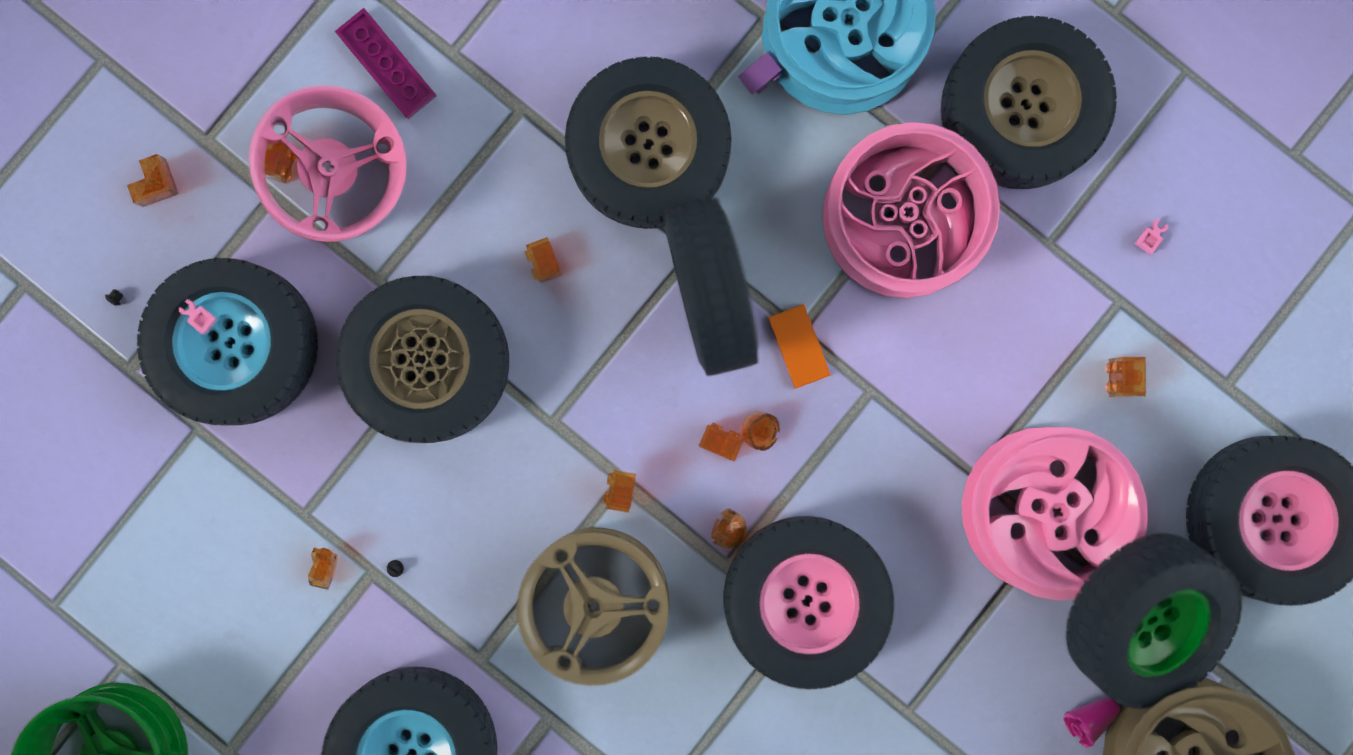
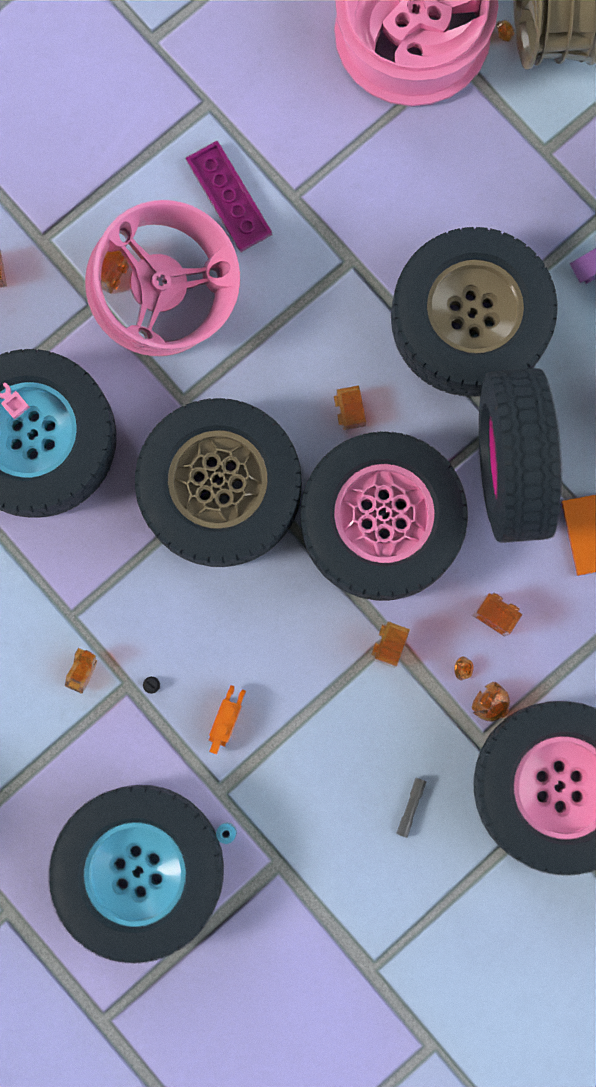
camera: 10 degrees right, 5 degrees down
dark tan wheel [517,528,669,686] -> none
clear orange cylinder [741,411,780,451] -> none
none -> orange hinge [208,685,246,755]
none -> medium azure brick [216,822,237,844]
none -> black wheel [301,431,468,601]
none -> dark grey piece [396,777,427,838]
none -> clear orange hat [454,656,474,681]

